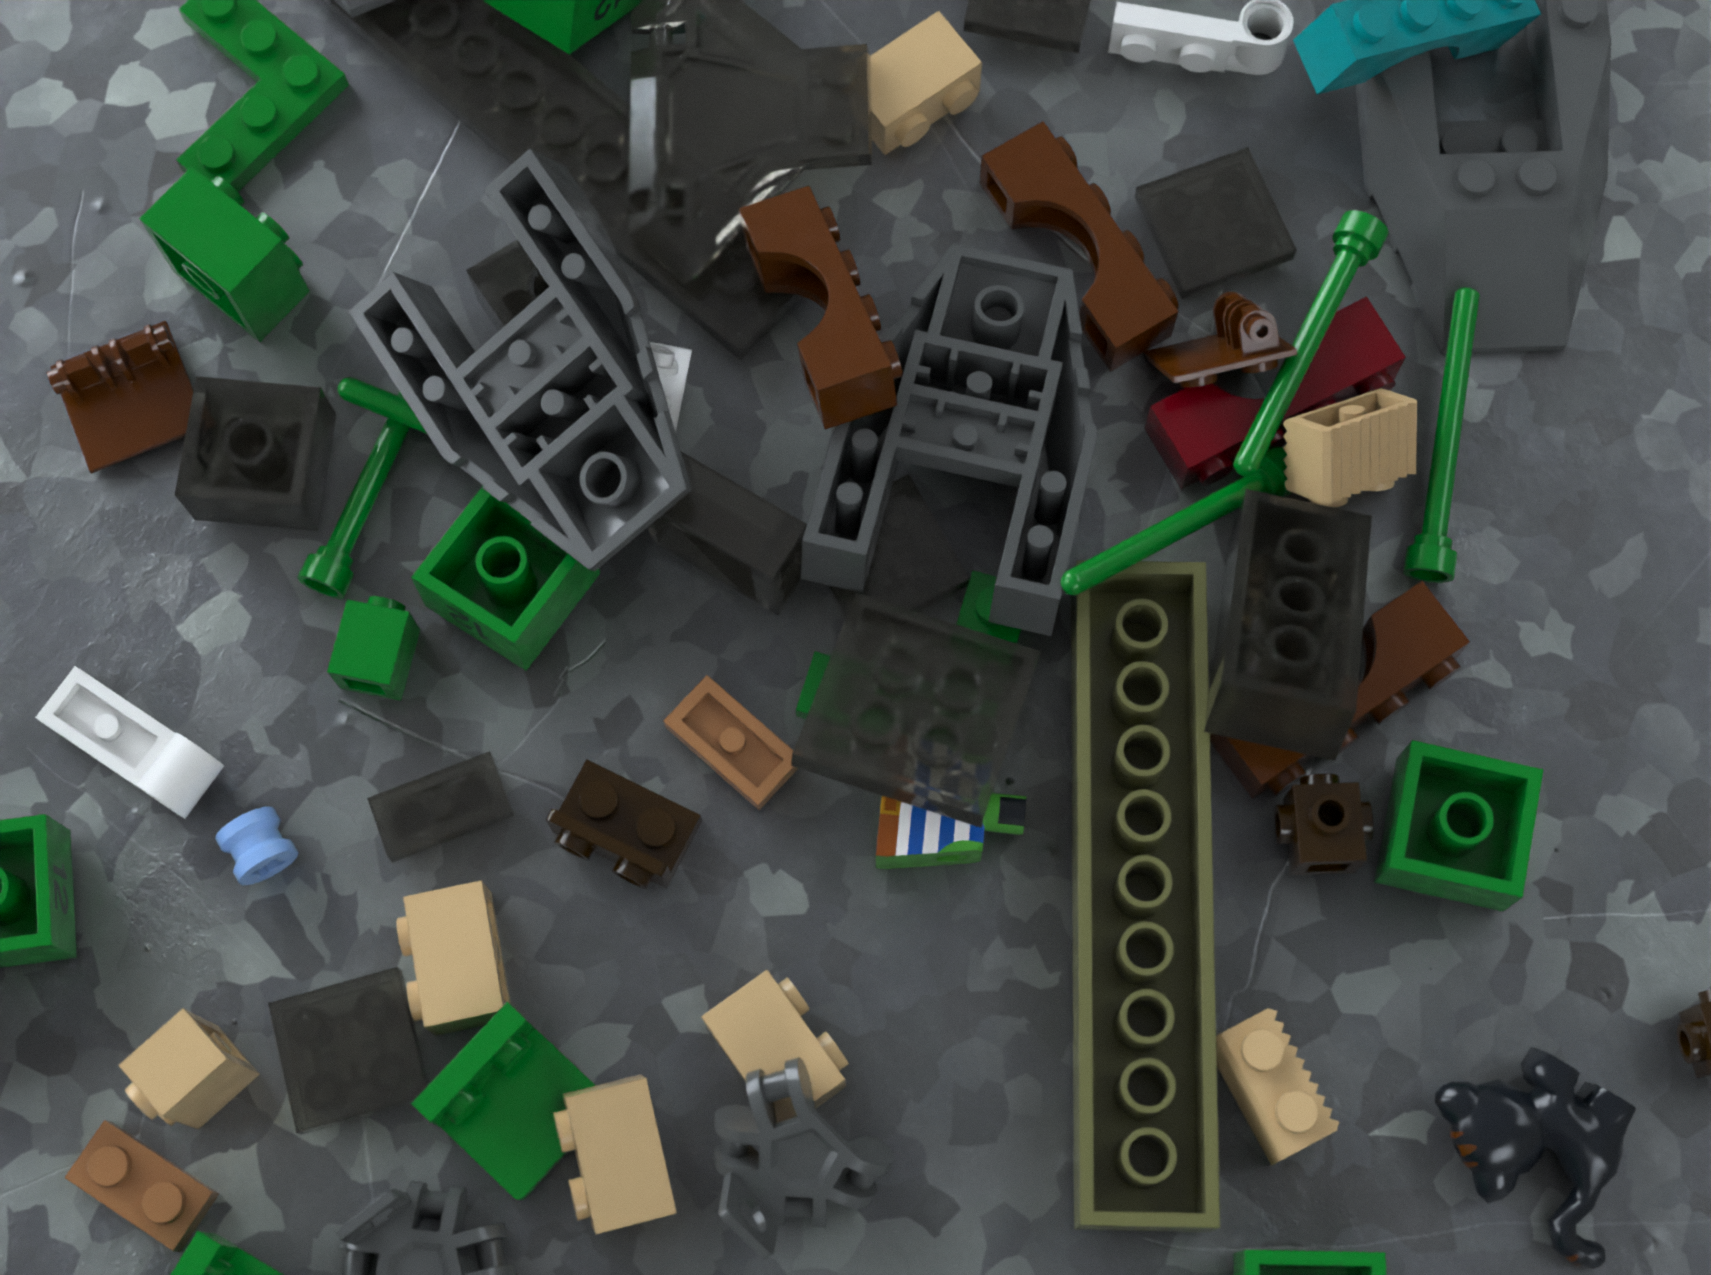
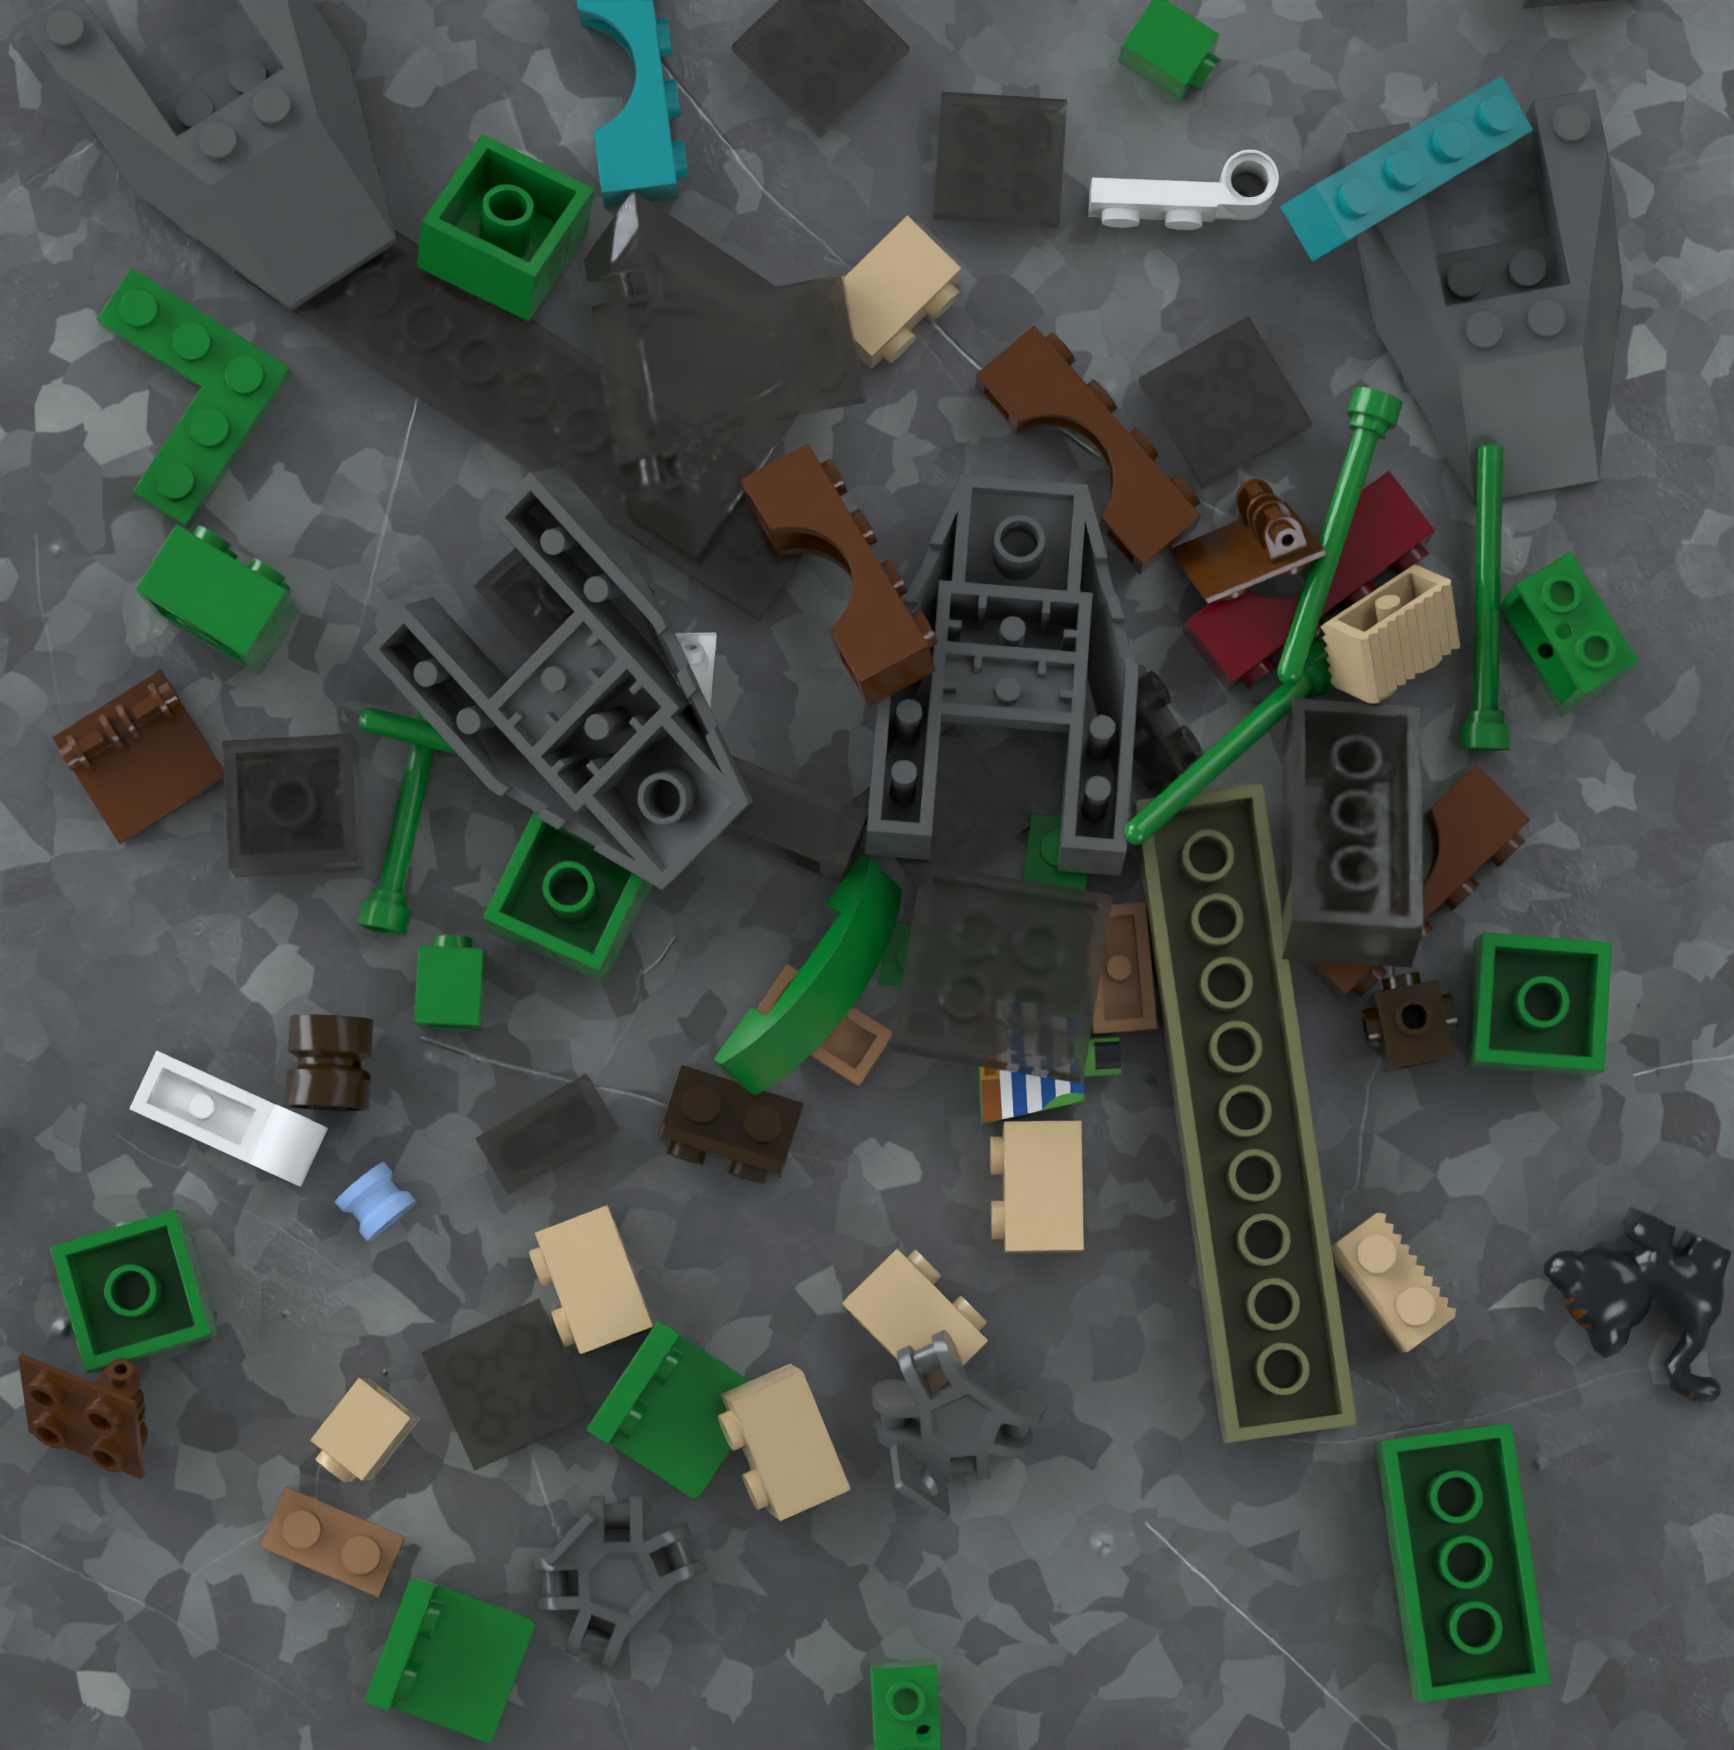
camera: 15 degrees left, 10 degrees up
none -> dark brown wheel [286,1014,374,1111]
none -> green slope [713,853,903,1096]
none -> tan brick [990,1121,1084,1253]
none -> medium nougat plate [1081,901,1157,1036]
none -> clear smoke hinge [1133,664,1204,794]
none -> green window [1500,552,1639,716]

